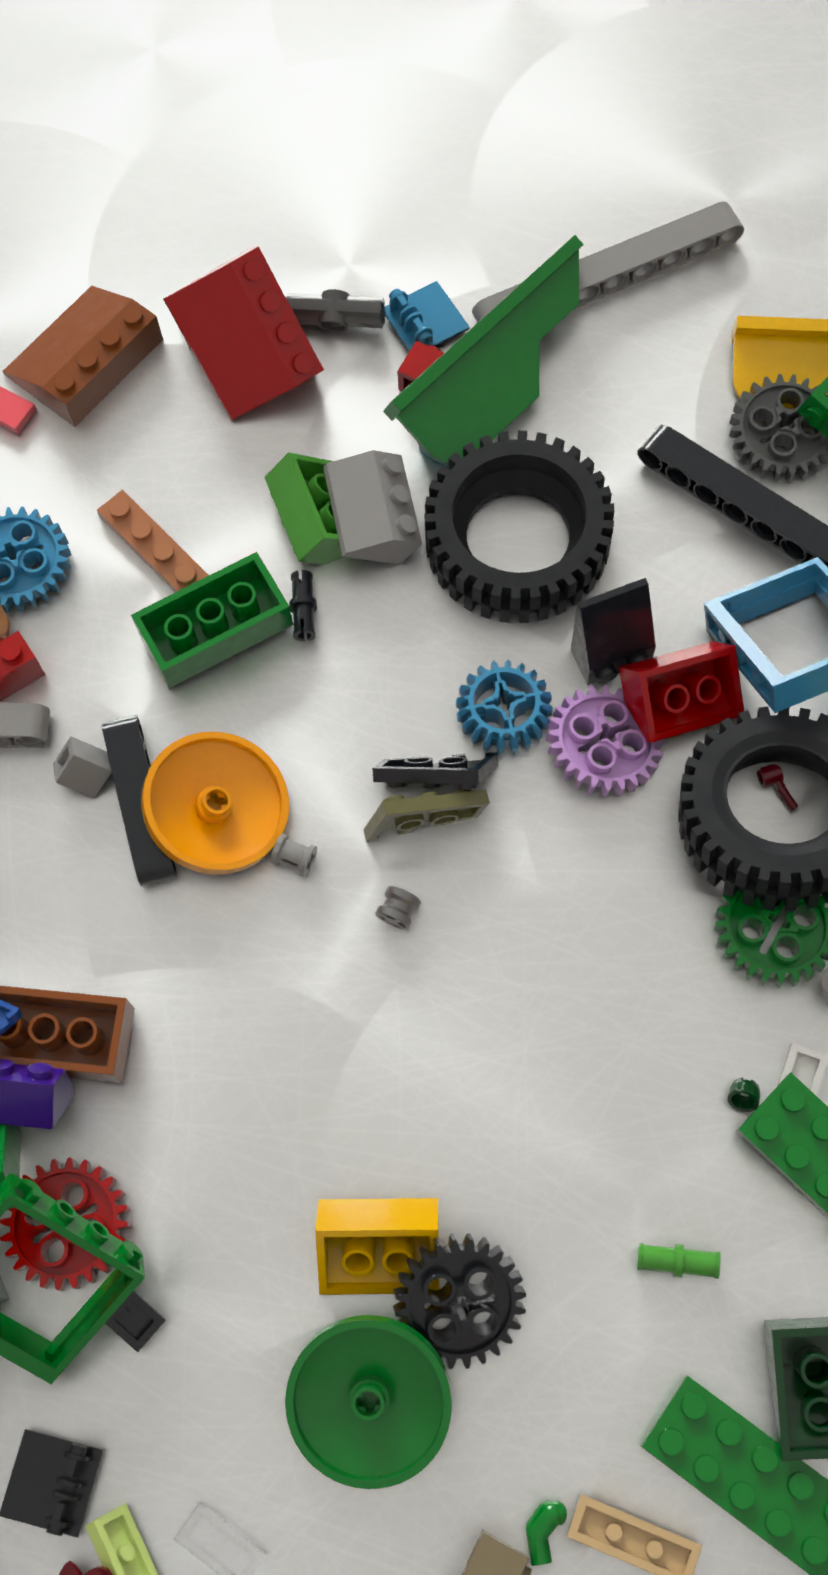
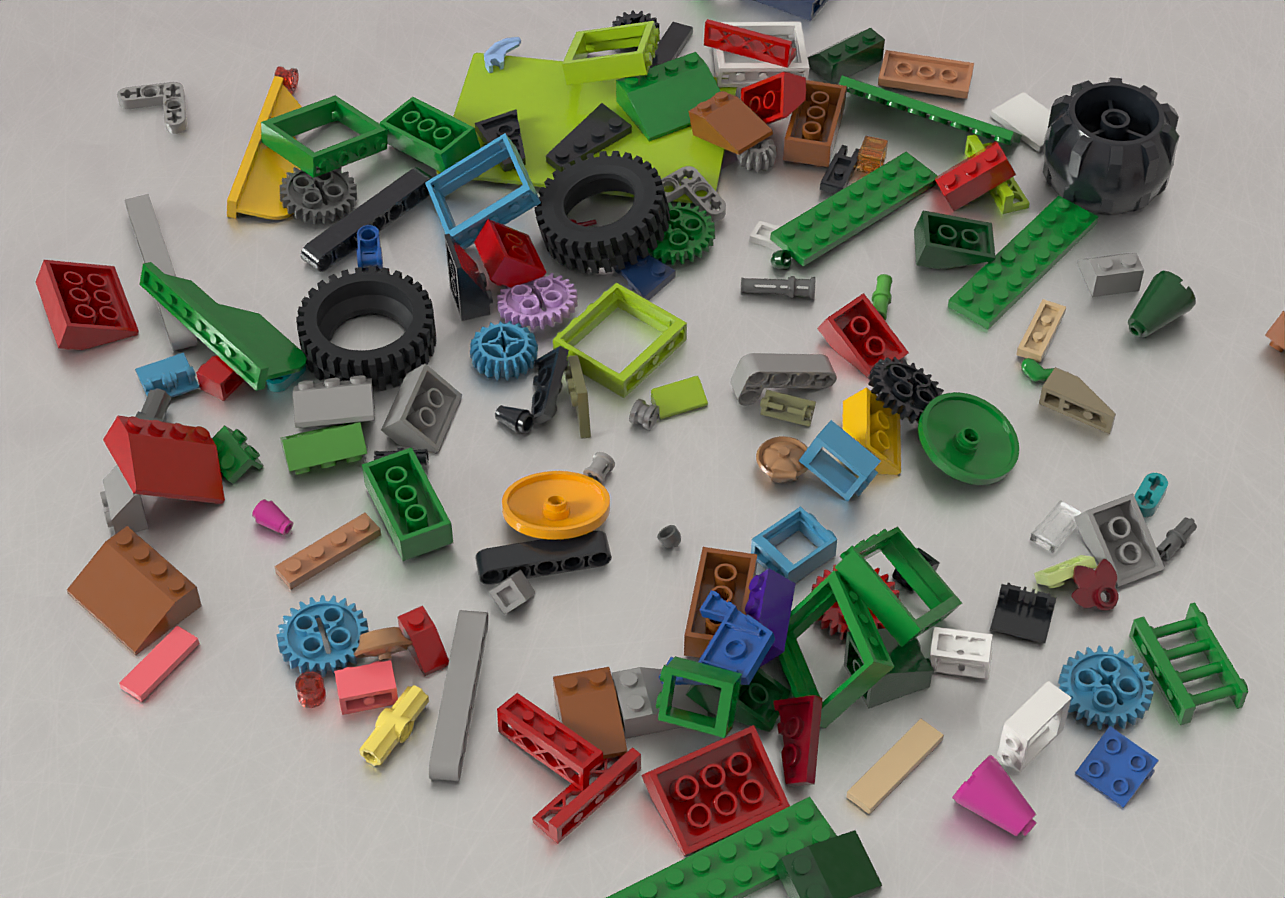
camera: 90 degrees left, 20 degrees down
none -> red slope [36,260,139,350]
none -> green bracket [212,425,264,484]
none -> dark pink cone [252,499,294,535]
none -> blue piece [357,225,383,270]
none -> light grey slope [381,364,462,453]
none -> black cone [495,405,535,434]
none -> lime window [553,282,687,398]
none -> dark blue wing [612,255,676,301]
none -> lime slope [651,376,708,420]
none -> dark grey hinge [657,525,681,549]
none -> light grey beam [730,353,837,406]
none -> dark grey pin [741,276,816,299]
none -> dark azure window [751,506,837,583]
none -> medium nougat piece [756,436,808,483]
none -> olive hinge [760,389,816,427]
none -> dark azure window [799,420,881,501]
none -> red slope [817,293,909,378]

